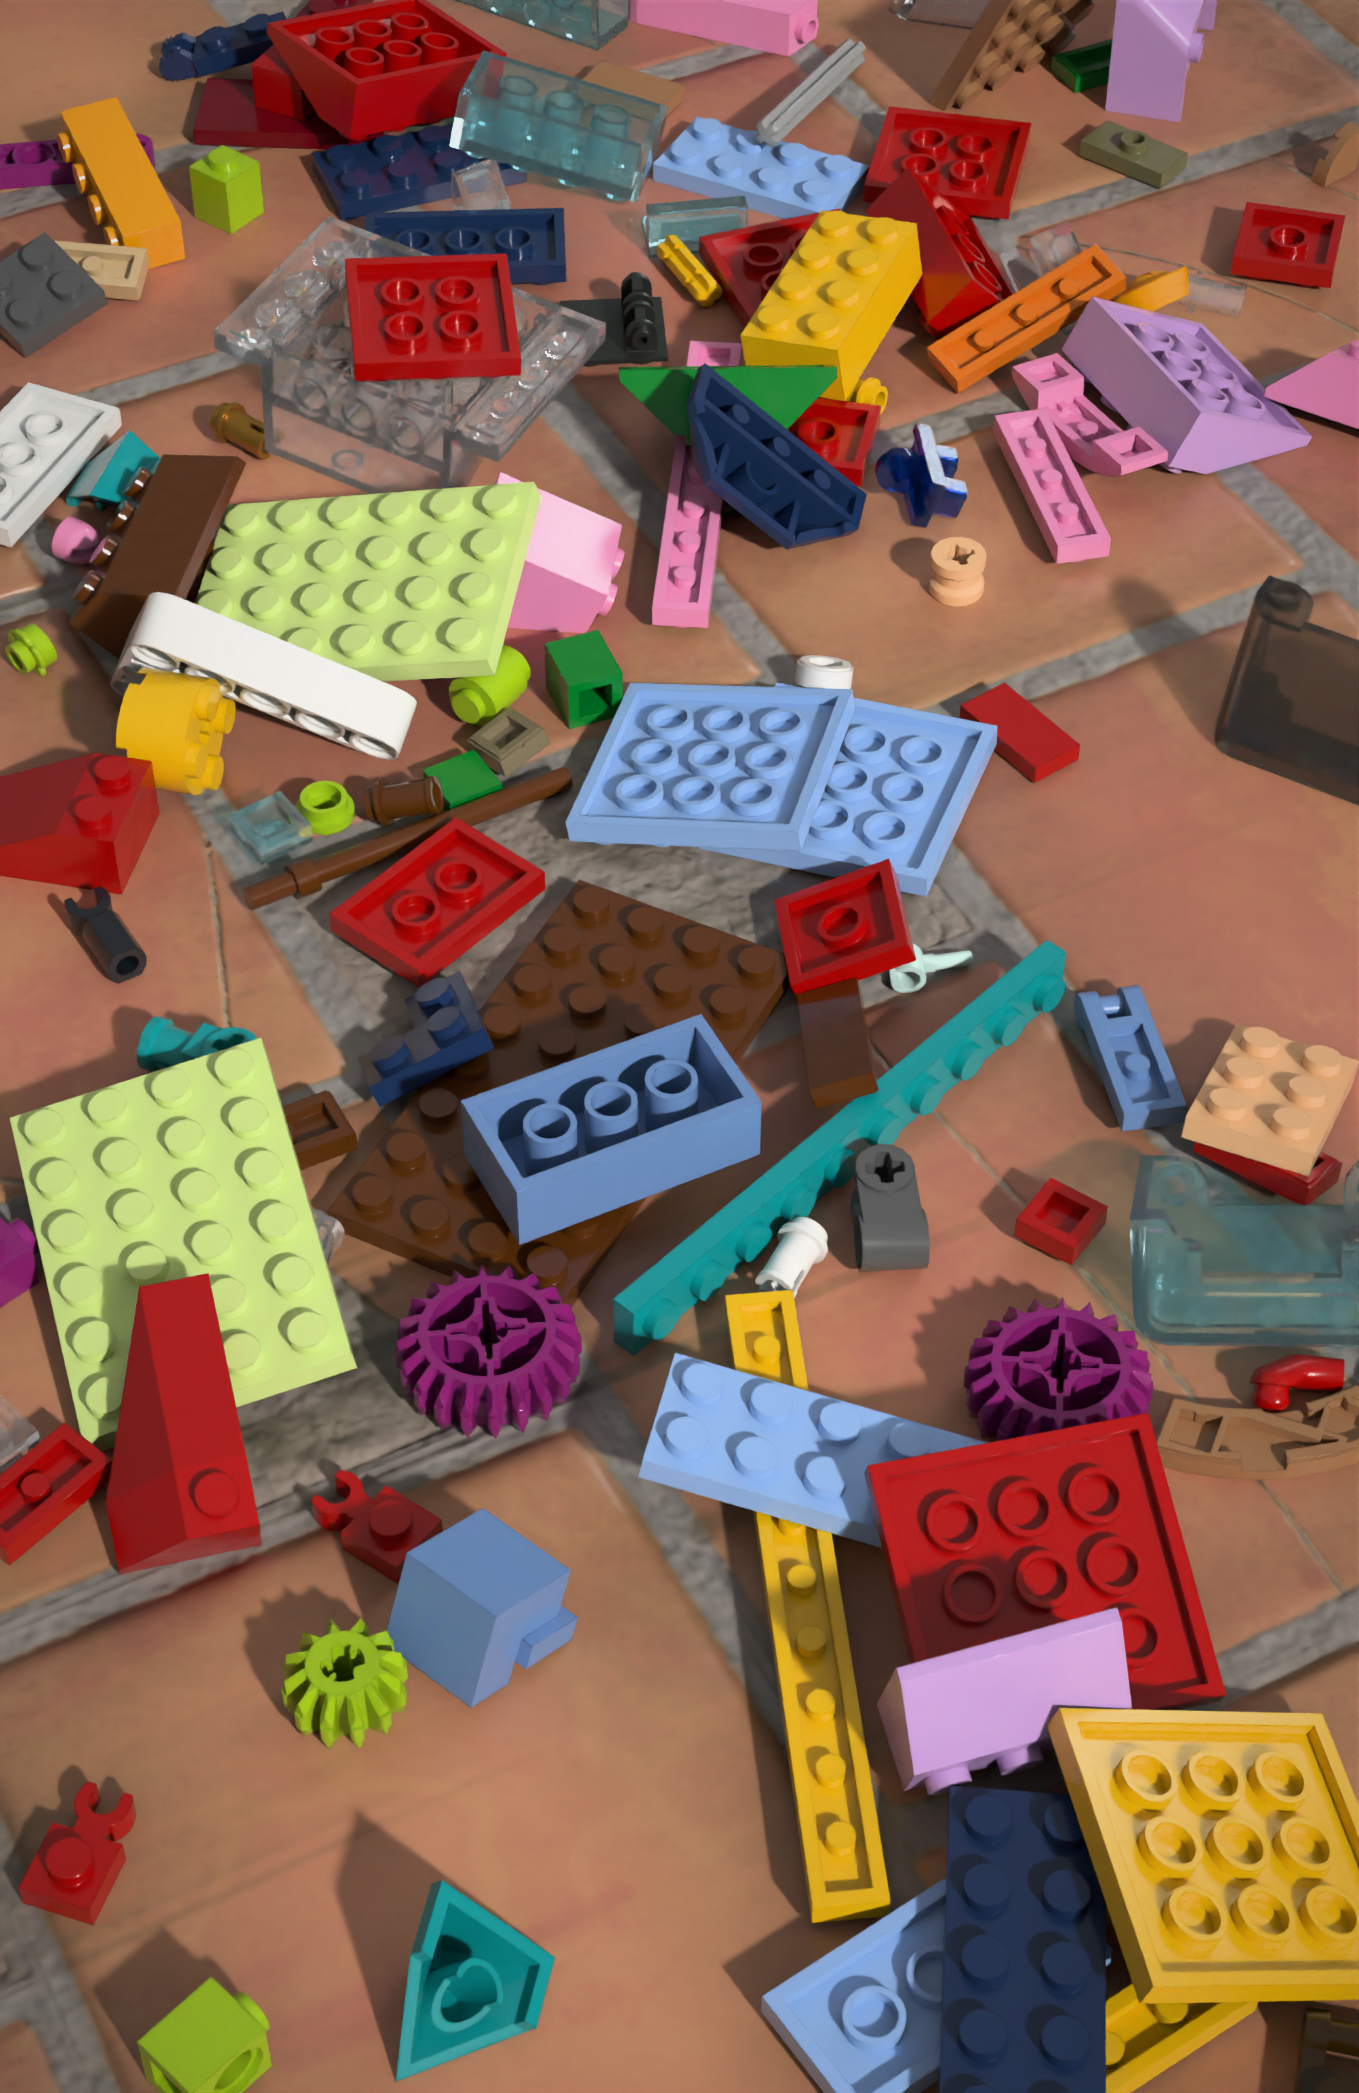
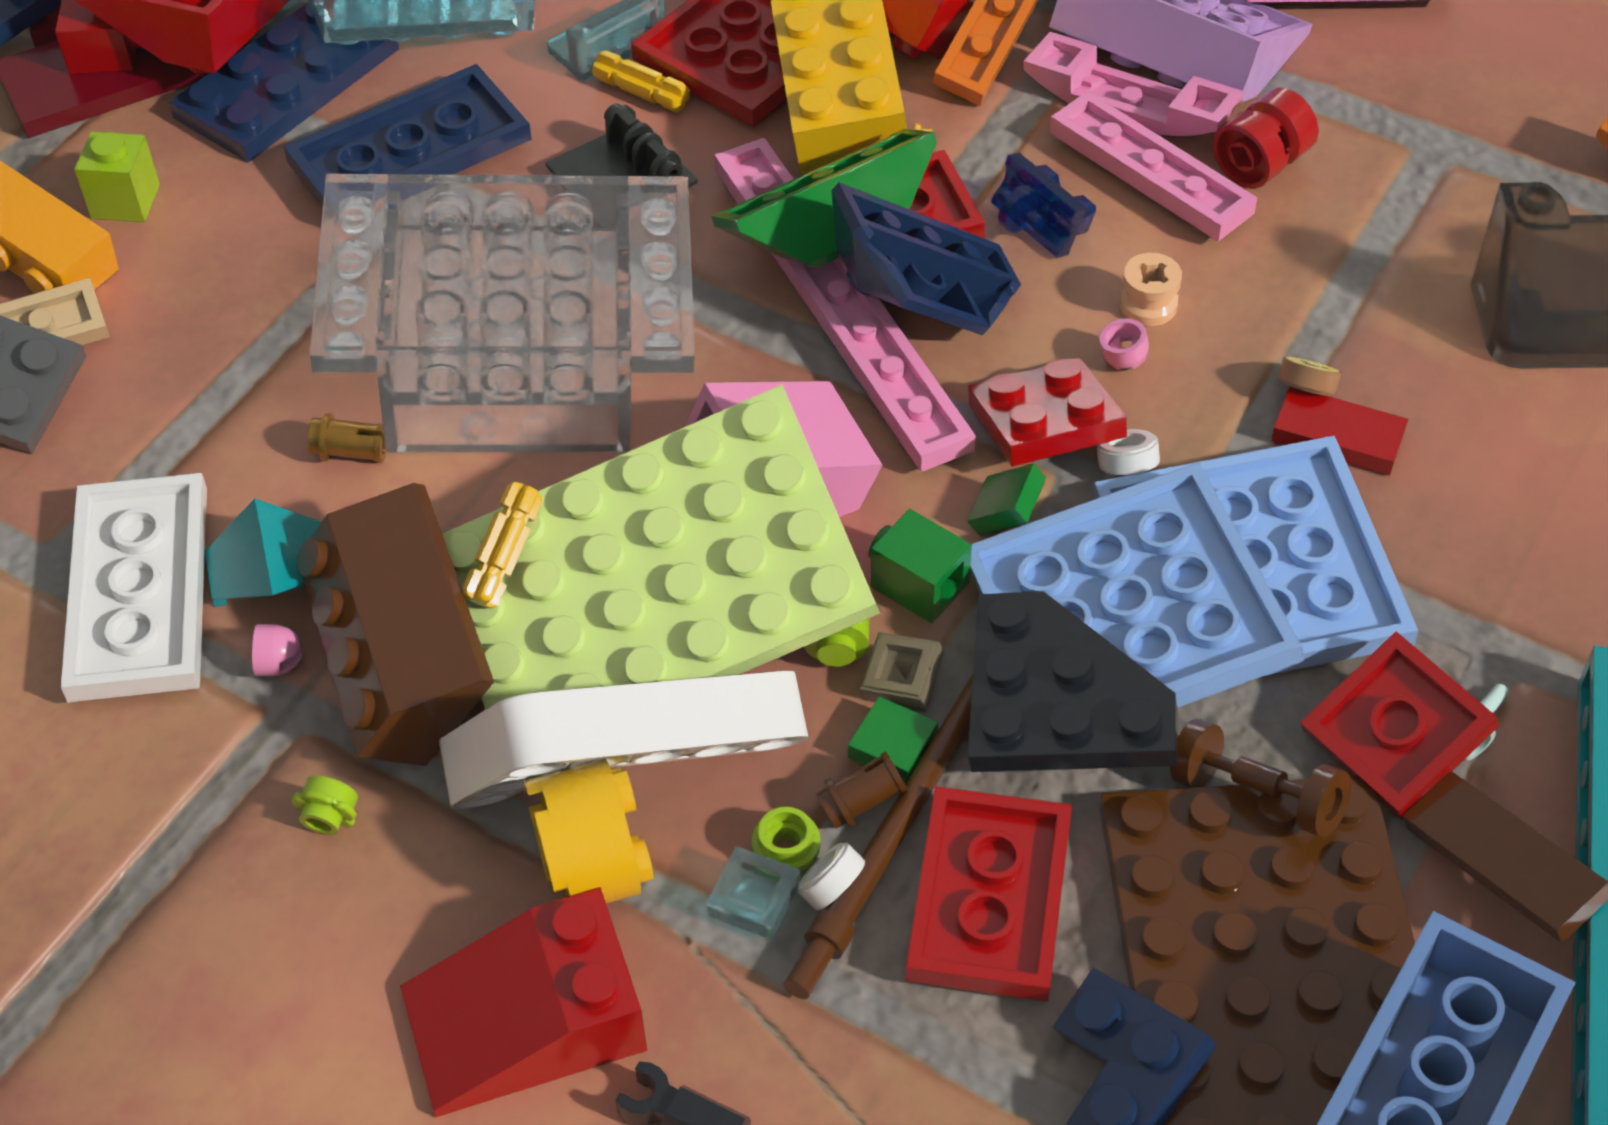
camera: 30 degrees left, 5 degrees up
red plate [345,254,521,382] -> none
clear slope [451,158,511,211] -> none
none -> yellow axle [462,482,543,608]
none -> white tile [798,842,865,911]
none -> green tile [967,463,1046,535]
none -> red plate [968,357,1127,467]
none -> black plate [968,591,1178,772]
none -> bright pink hinge [1099,318,1149,370]
none -> reddish brown wheel [1170,718,1351,838]
none -> red wheel [1213,87,1319,189]
none -> medium nougat tile [1278,356,1342,396]

